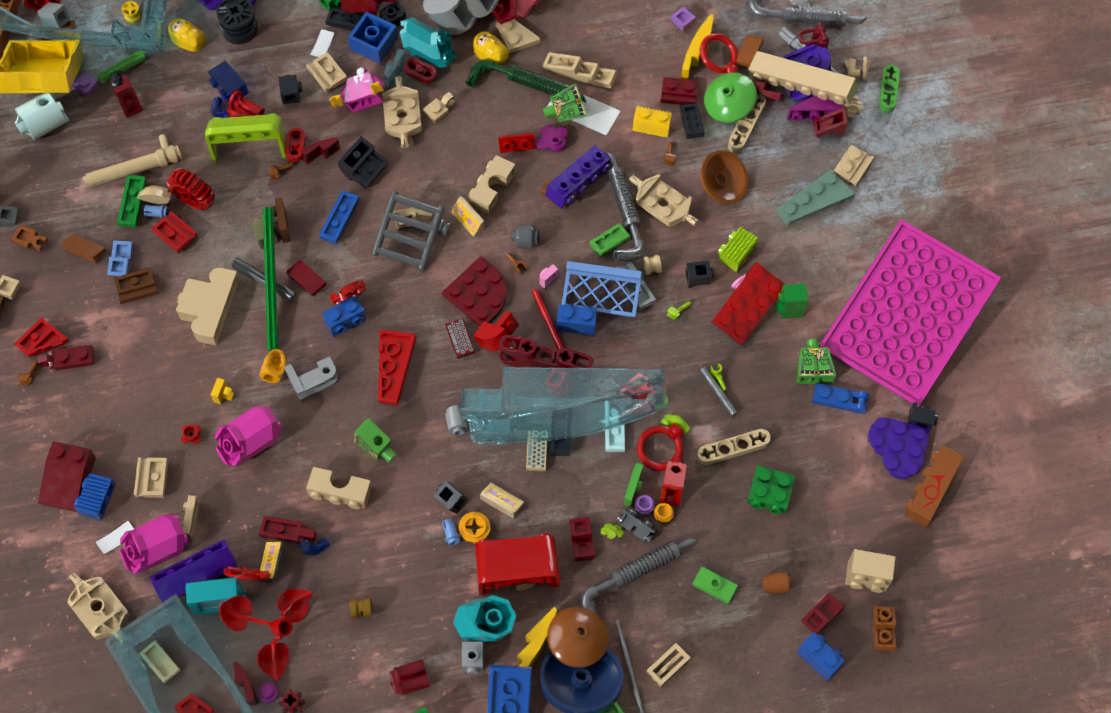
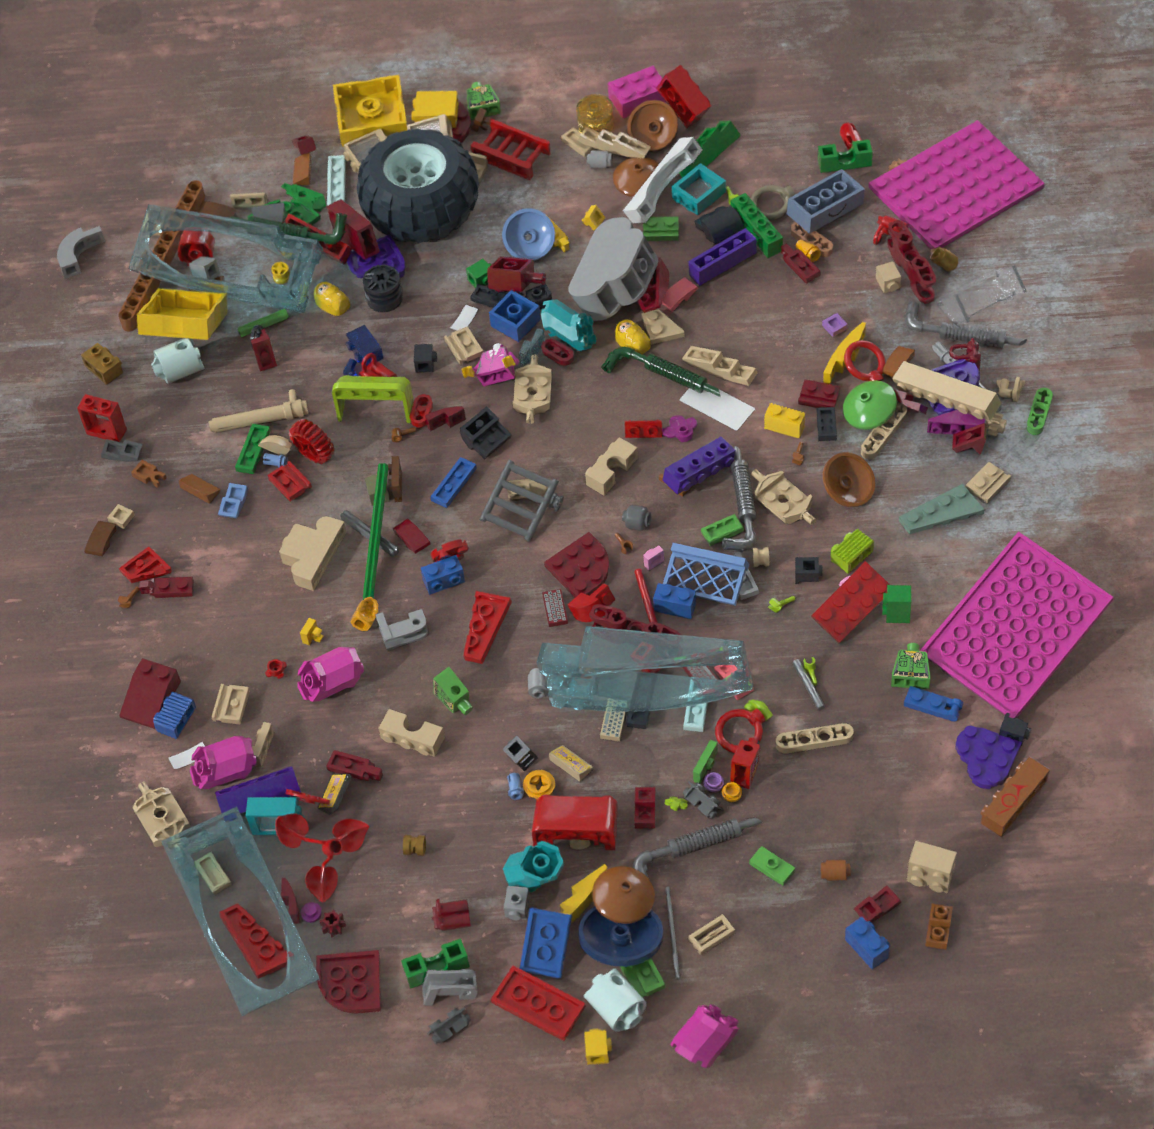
camera: 15 degrees right, 10 degrees down
medium lavender plate [73,73,99,97] -> none
reddish brown plate [114,268,158,304] -> none
clear blue arm [300,538,330,556] -> none
tan plate [423,92,455,124] -> none
slope [452,196,485,237] -> none
torso [543,84,587,122] -> none
green plate [747,465,795,514] -> none

